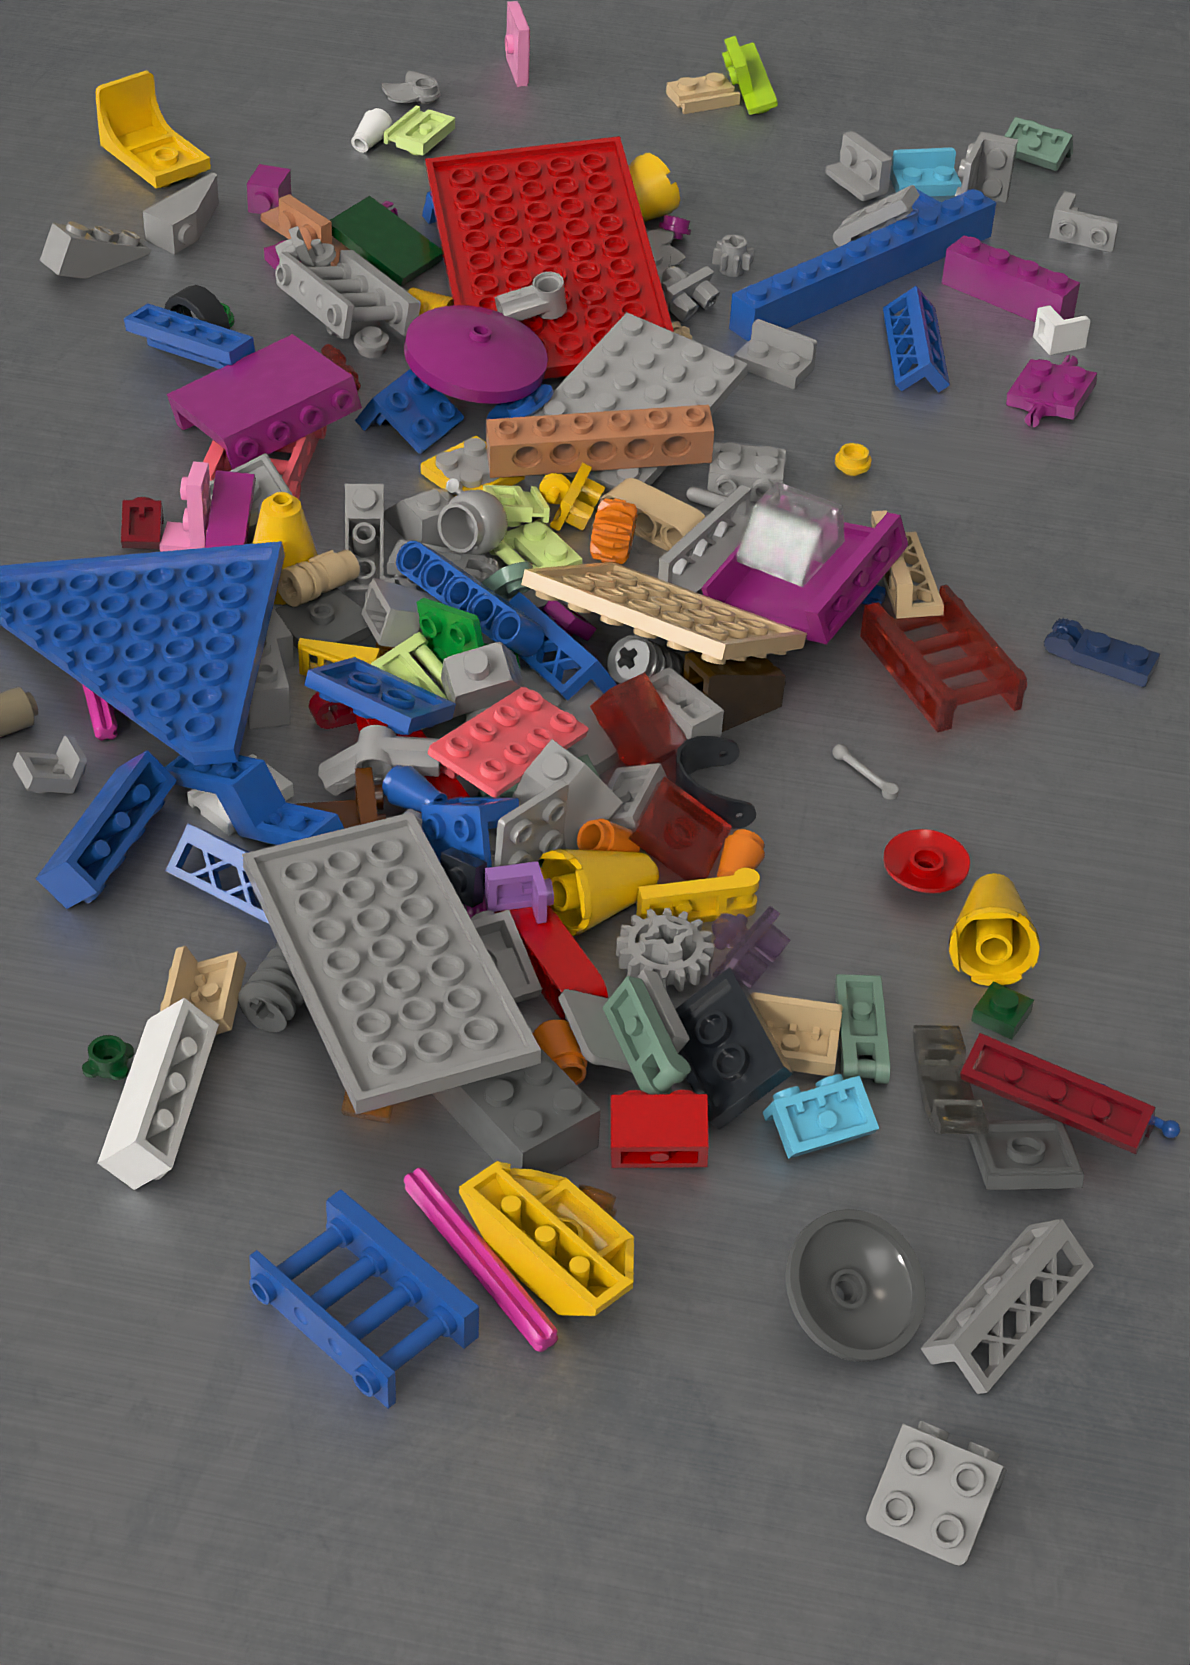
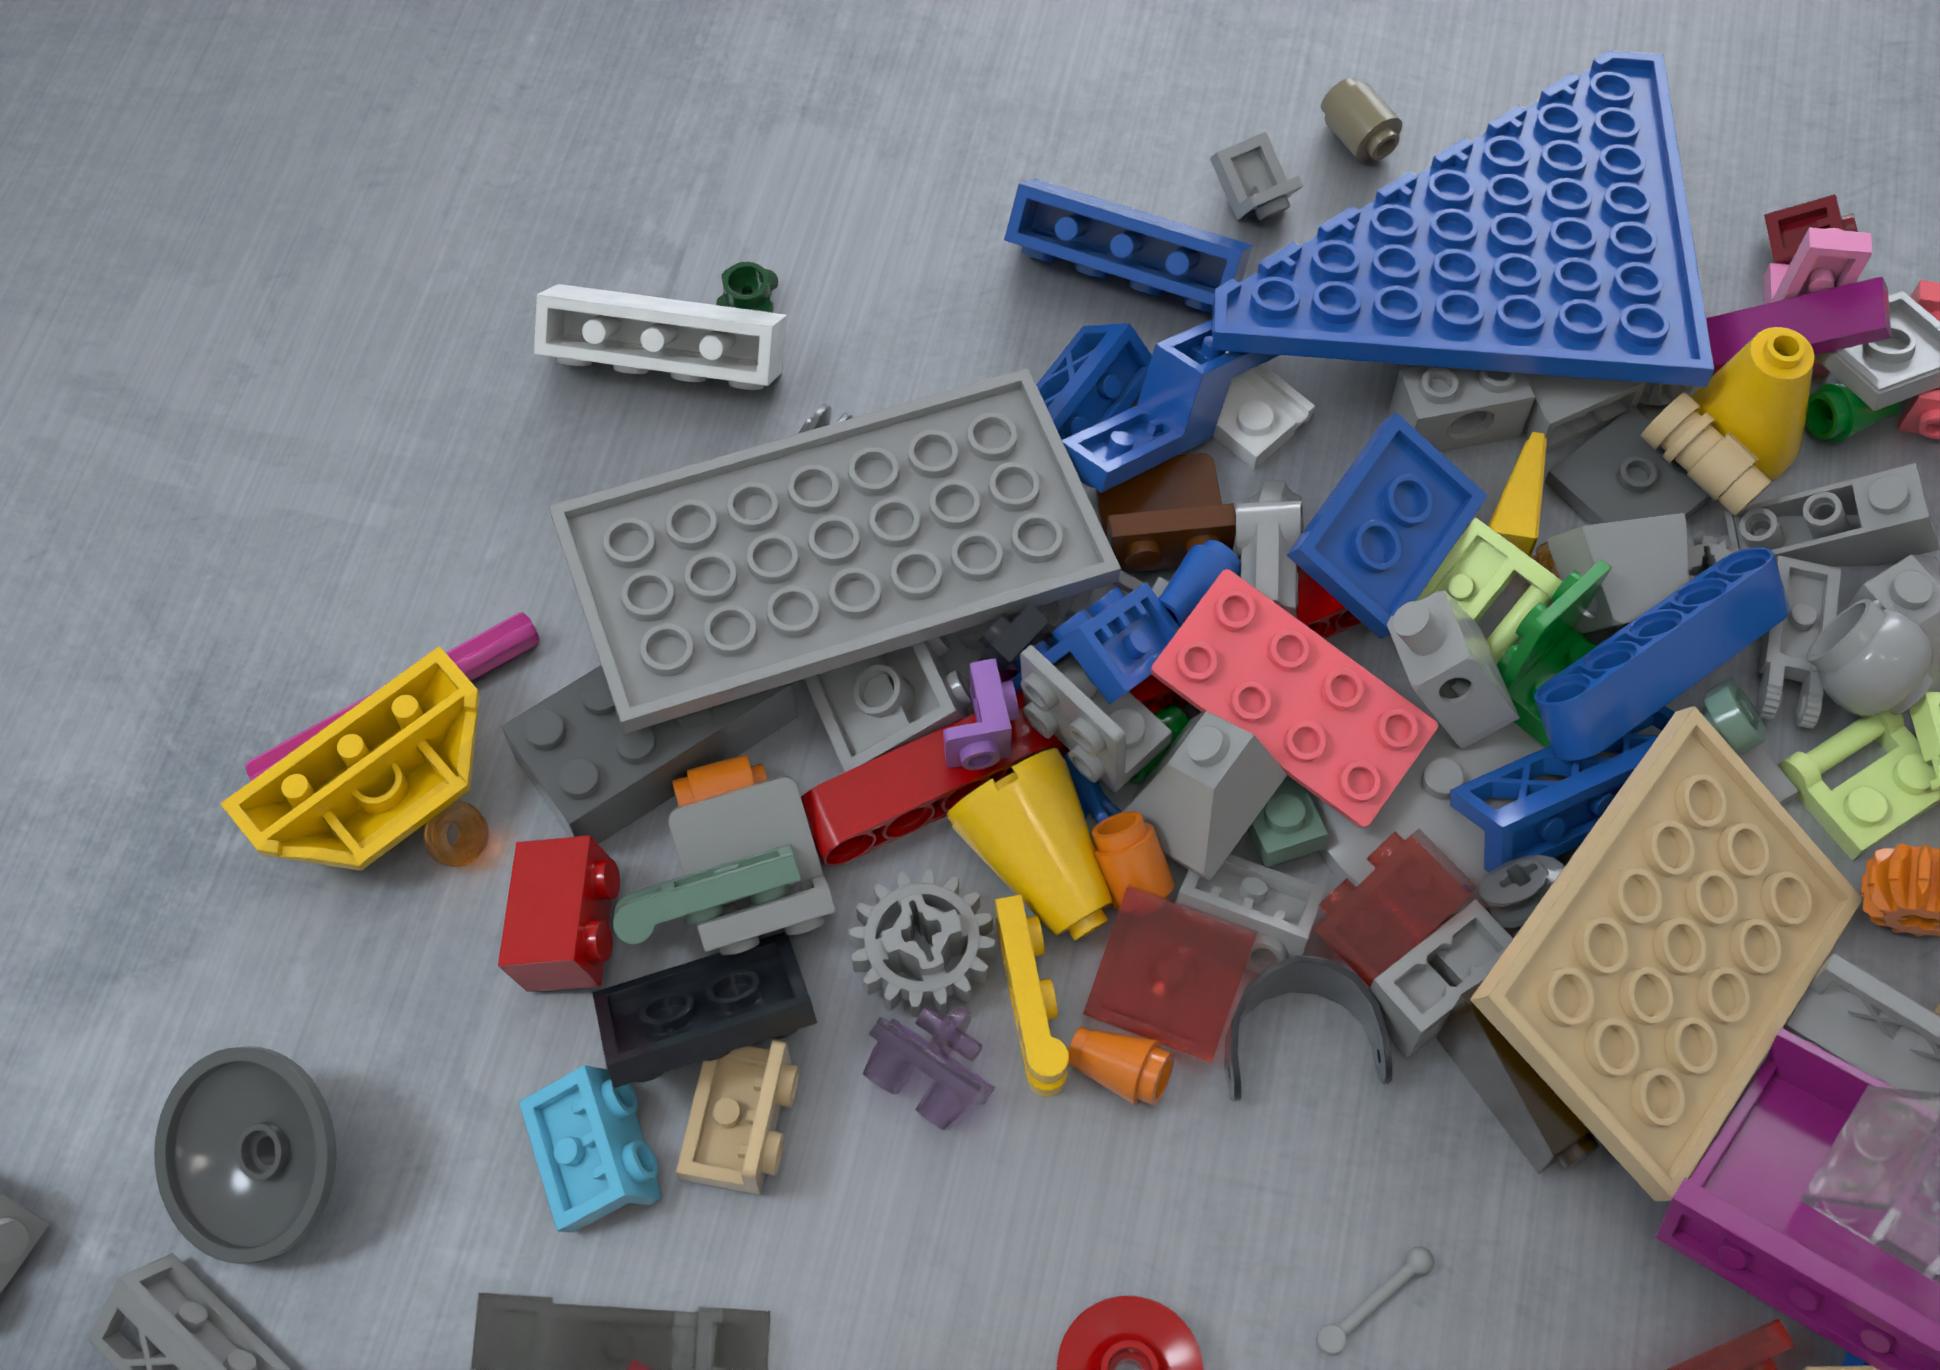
camera: 95 degrees right, 20 degrees up
tan bracket [160,946,246,1035] -> none
blue fence [249,1190,479,1409] -> none
sand green plate [834,974,890,1084] -> none

